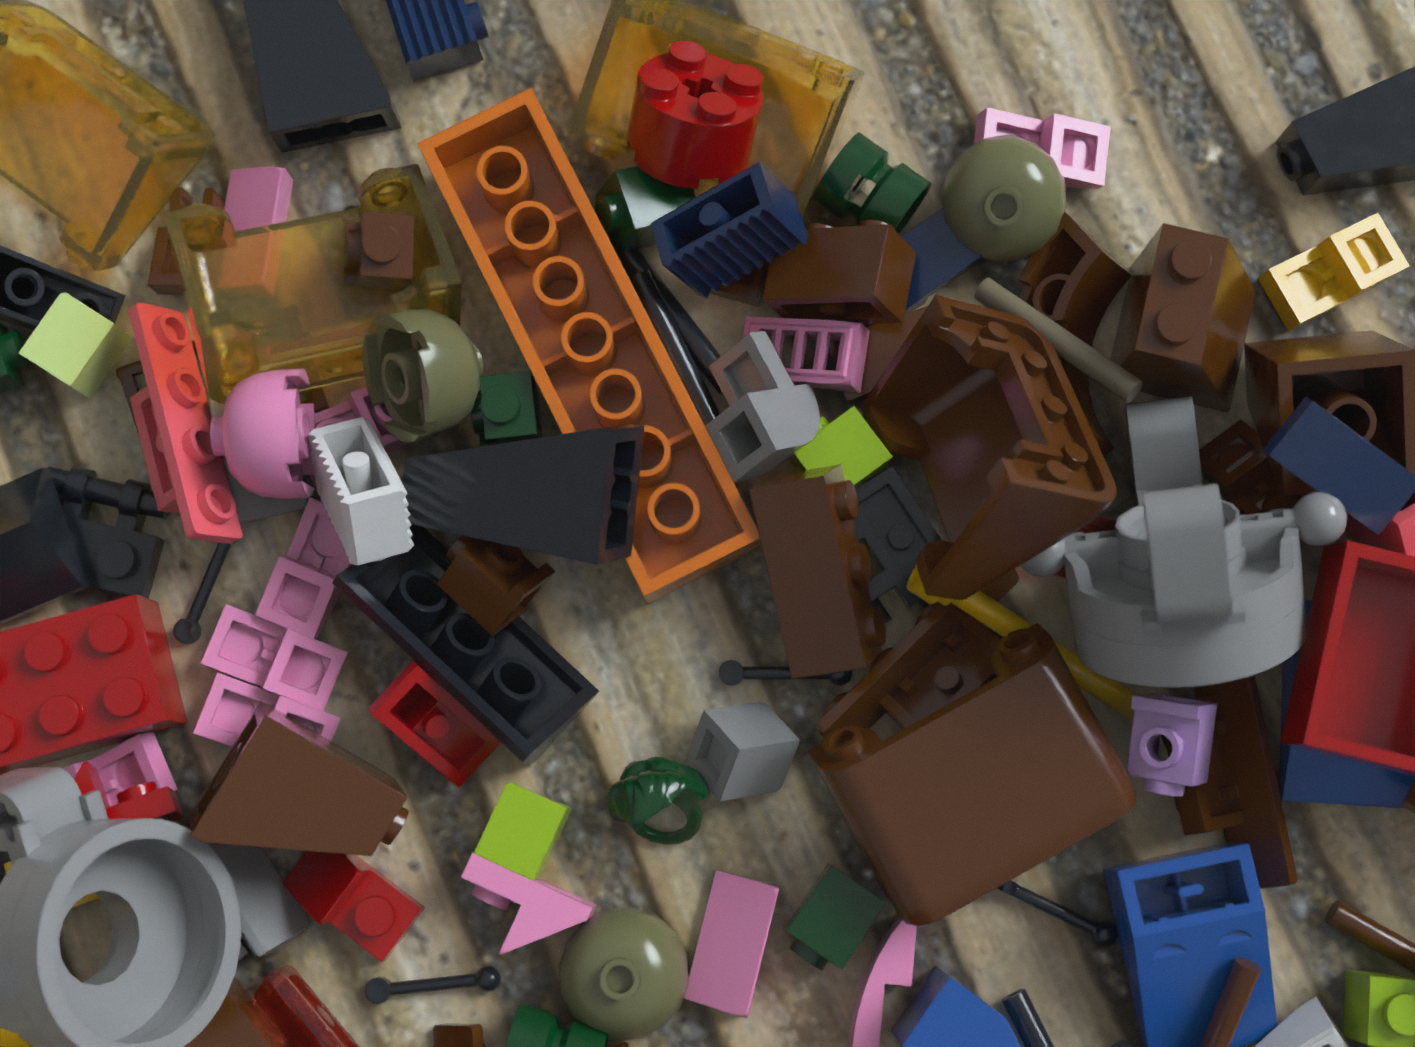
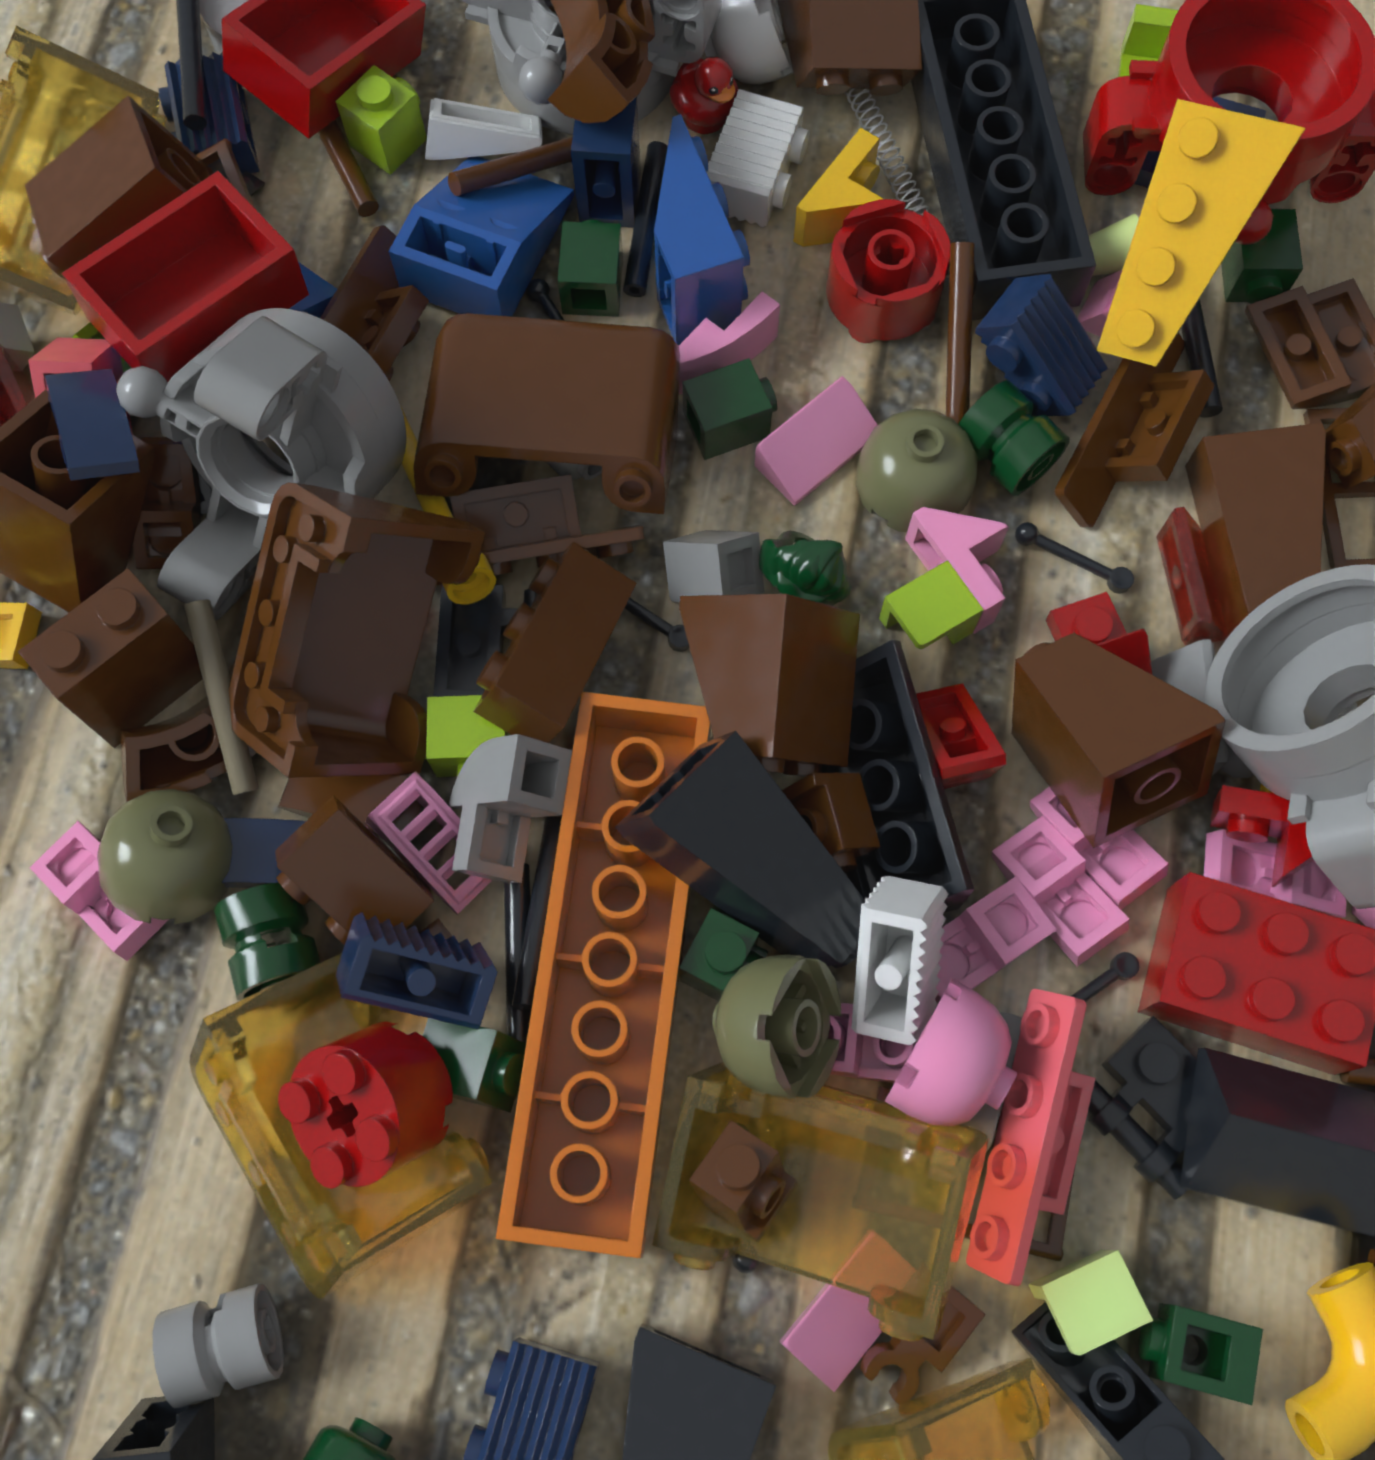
camera: 150 degrees left, 10 degrees down
lavender brick [1127,693,1218,796] -> none
none -> dark green brick [557,220,623,317]
none -> reddish brown slope [679,594,860,777]

